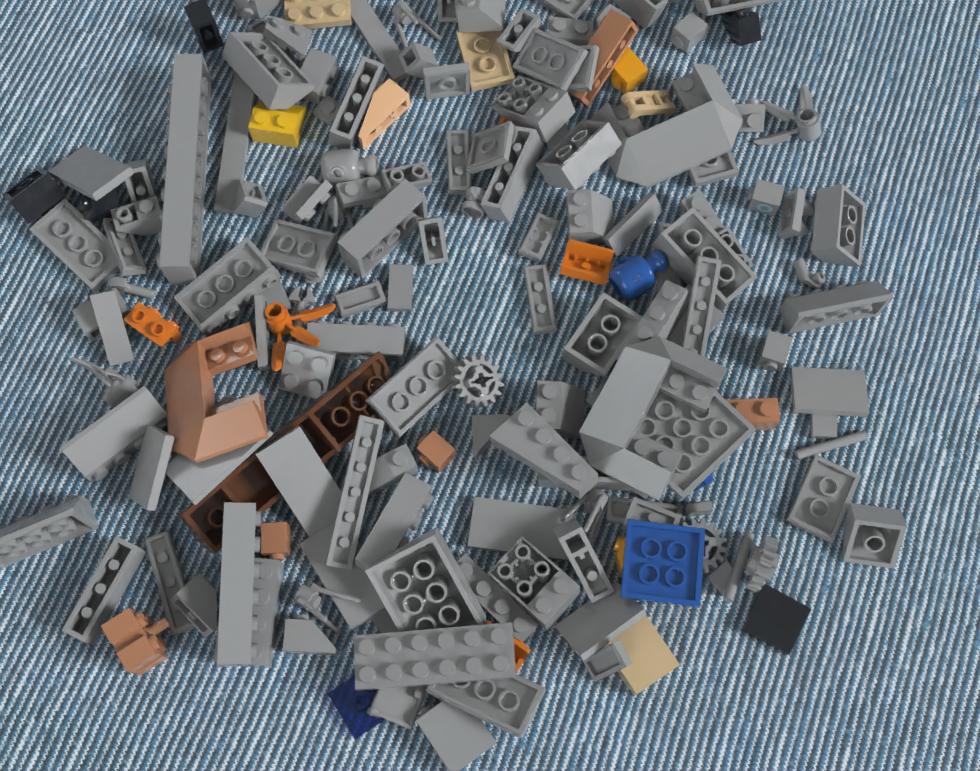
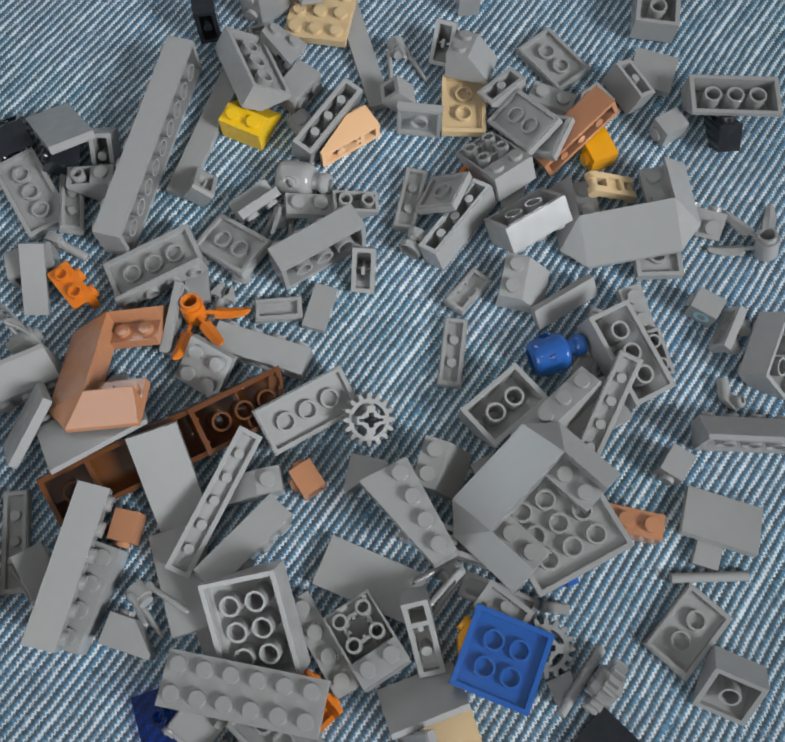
camera: 15 degrees right, 0 degrees up
orange bracket [559,239,614,285] -> none

